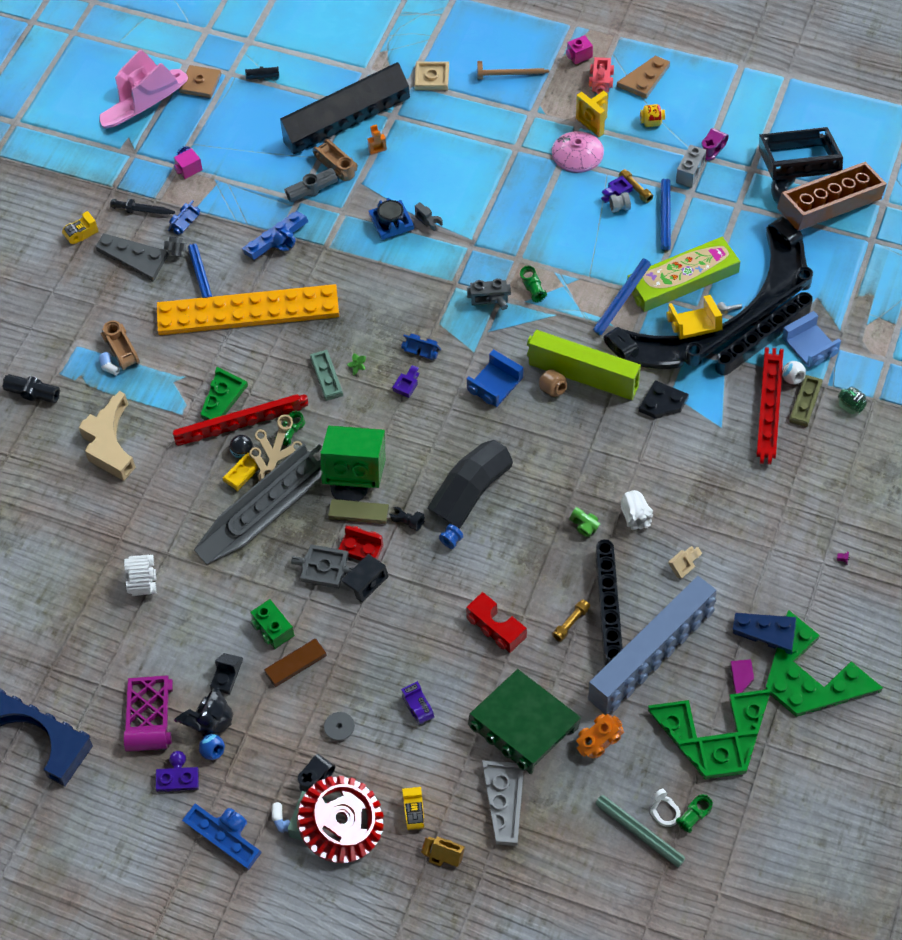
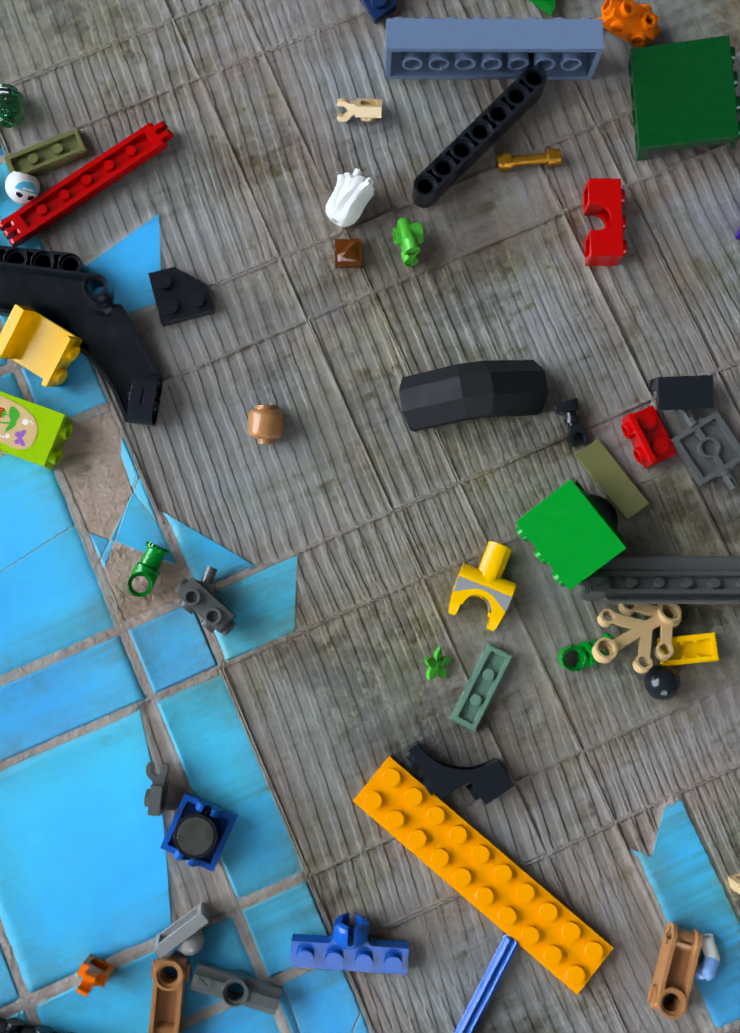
camera: 140 degrees left, 25 degrees up
red hinge [173,394,309,446] -> none
green wing [201,367,248,420] -> none
dark purple plate [392,365,420,398] -> none
blue hinge [401,334,441,360] -> none
blue wheel [439,524,464,549] -> none
blue panel [467,349,523,407] -> none
lime brick [527,329,641,400] -> none
blue axle [593,258,651,335] -> none
none -> light grey tile [154,902,210,958]
none -> reddish brown tile [335,239,362,268]
none -> black arch [406,741,514,805]
none -> yellow connector [448,541,516,631]

